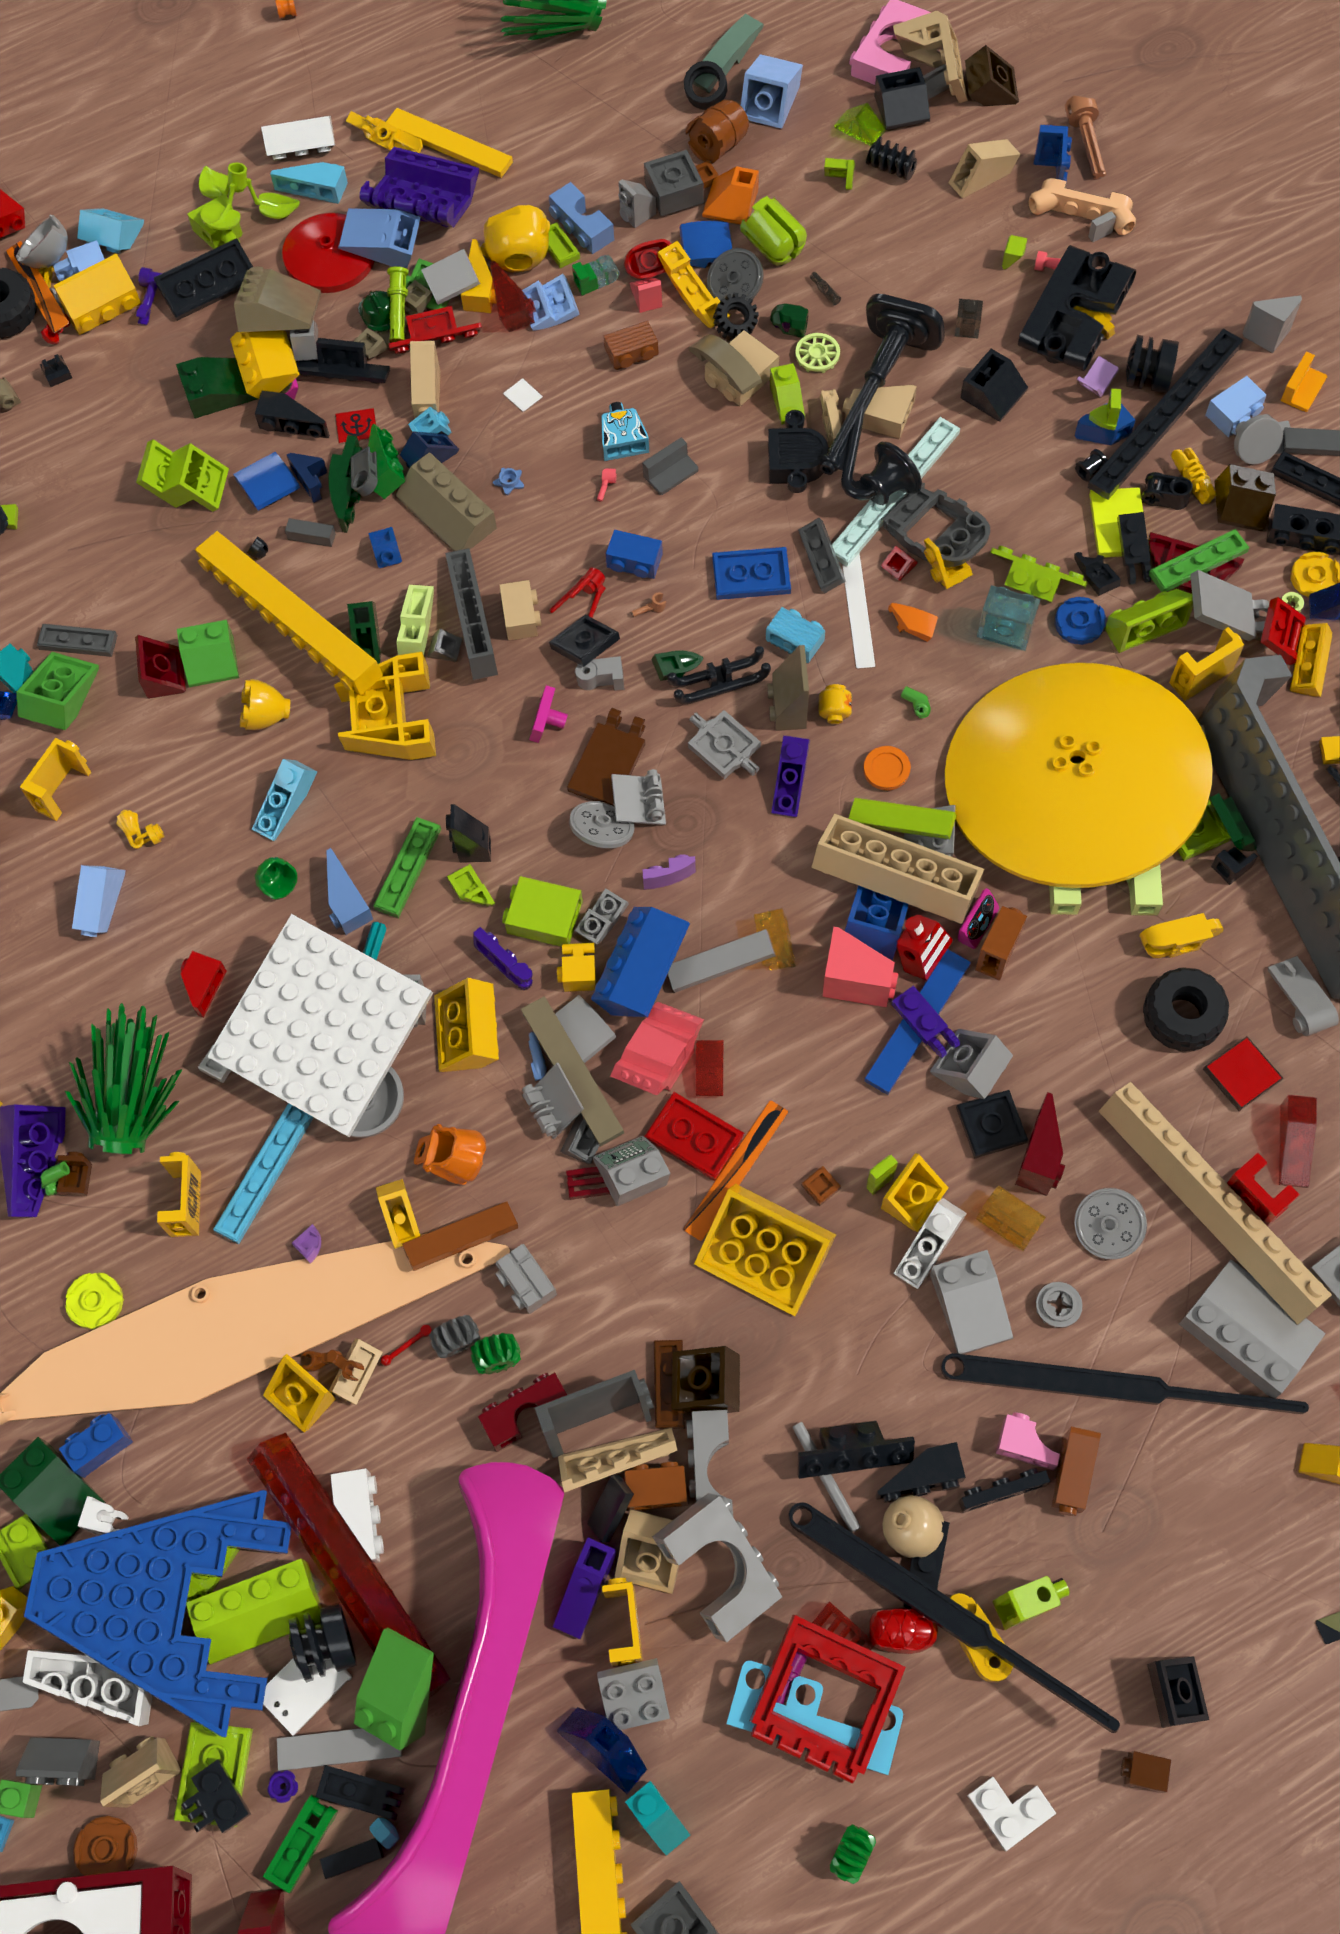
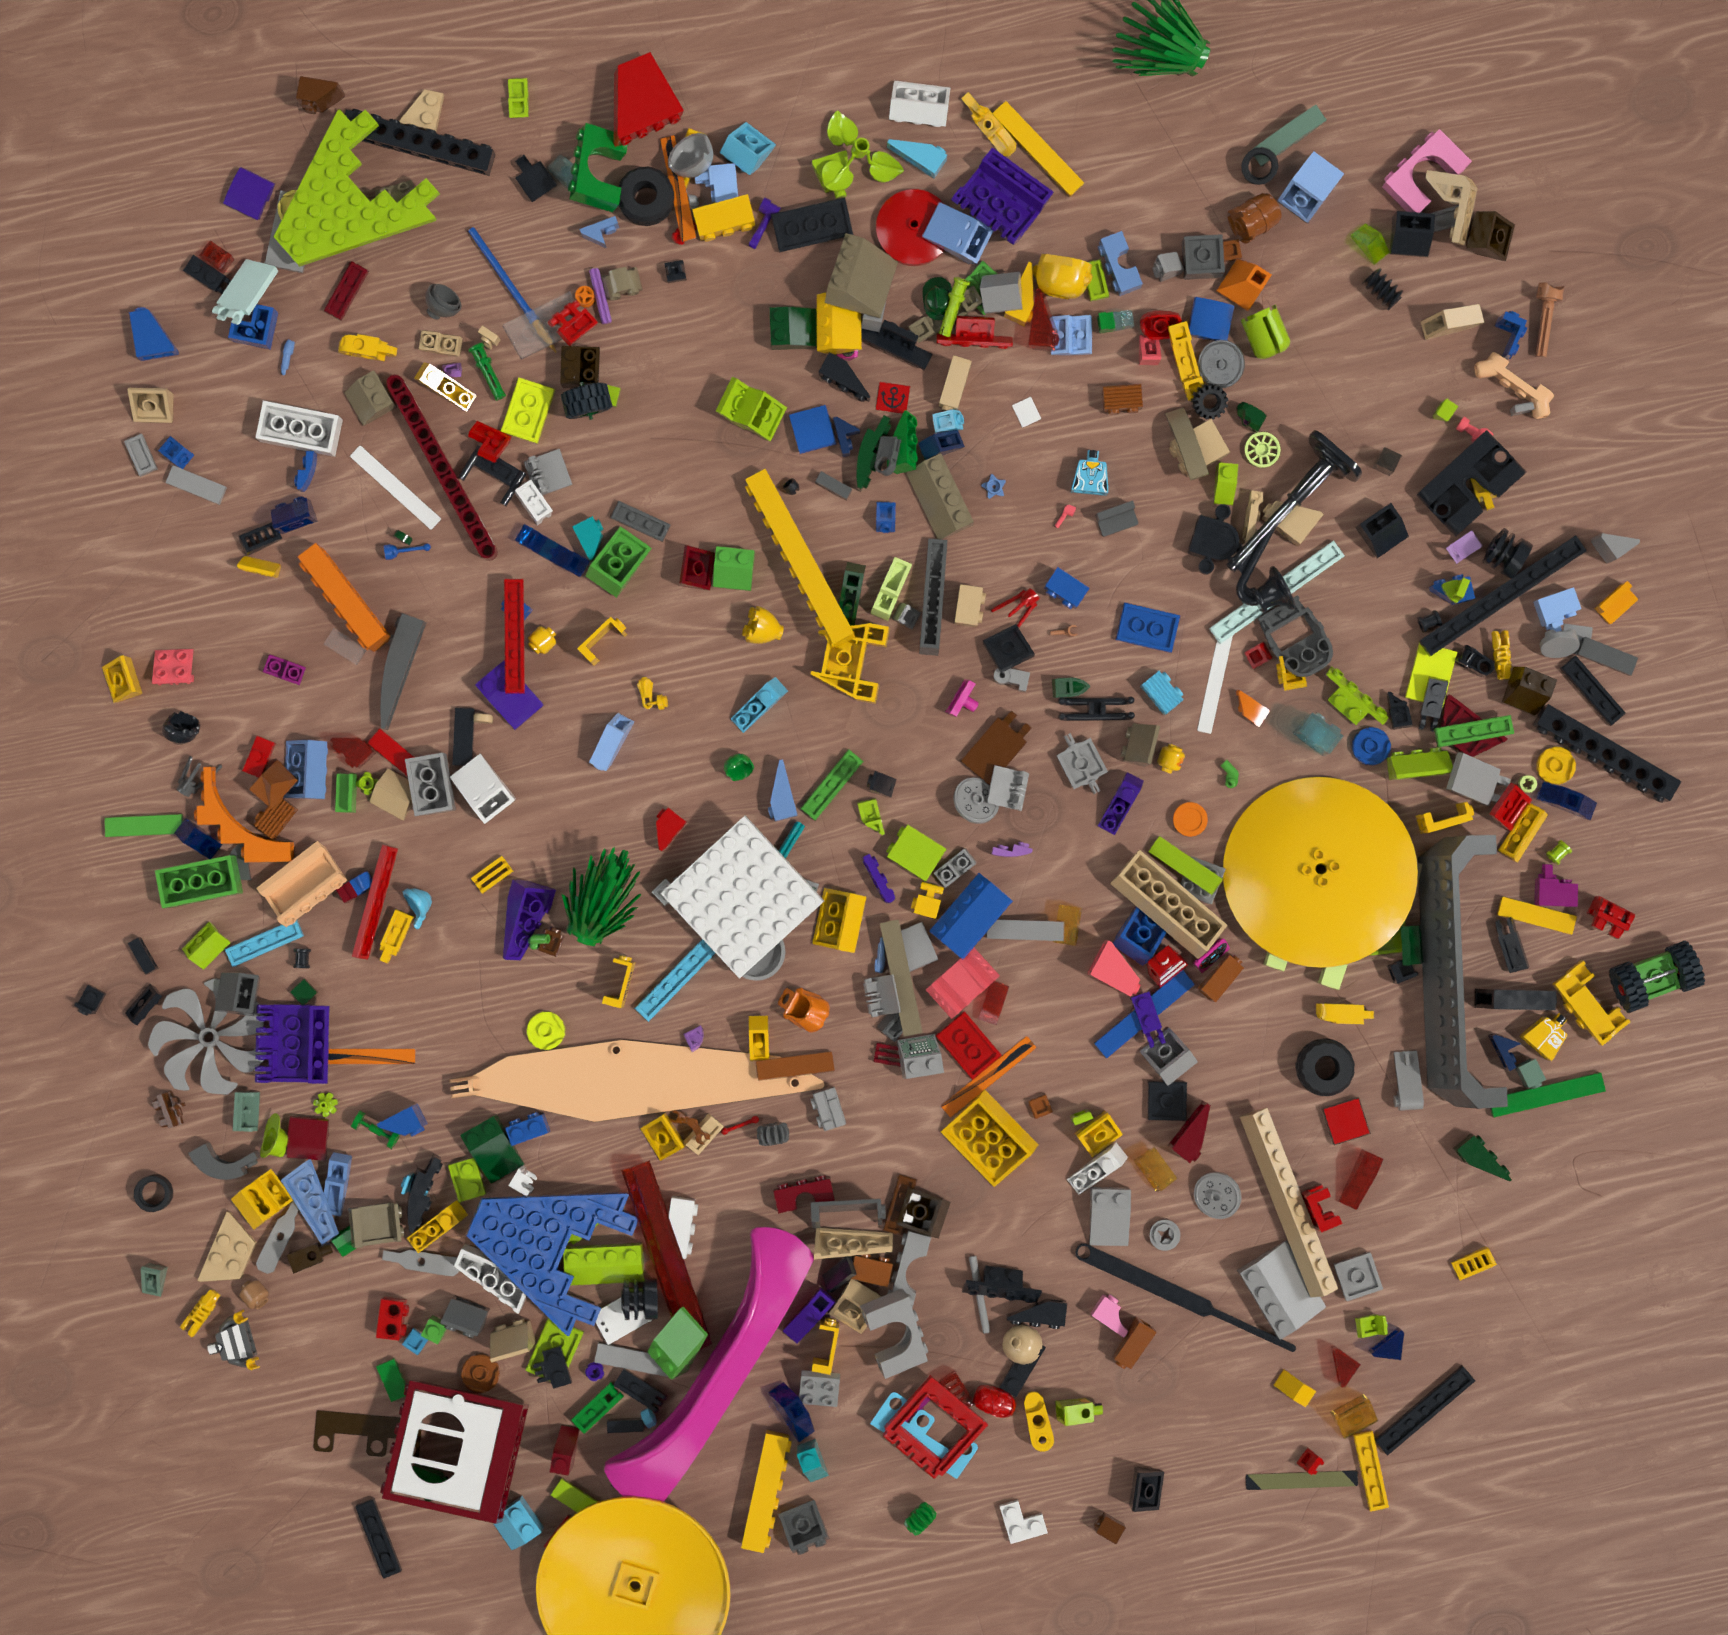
camera: 10 degrees right, 20 degrees up
green gear [470,1333,521,1375] -> none
black piece [789,1502,1120,1733] -> none
dark grey tile [798,518,846,593] -> none
clear smoke pin [810,272,841,306] -> none
lime tile [824,158,855,190] -> none
black plate [959,1468,1050,1513] -> none

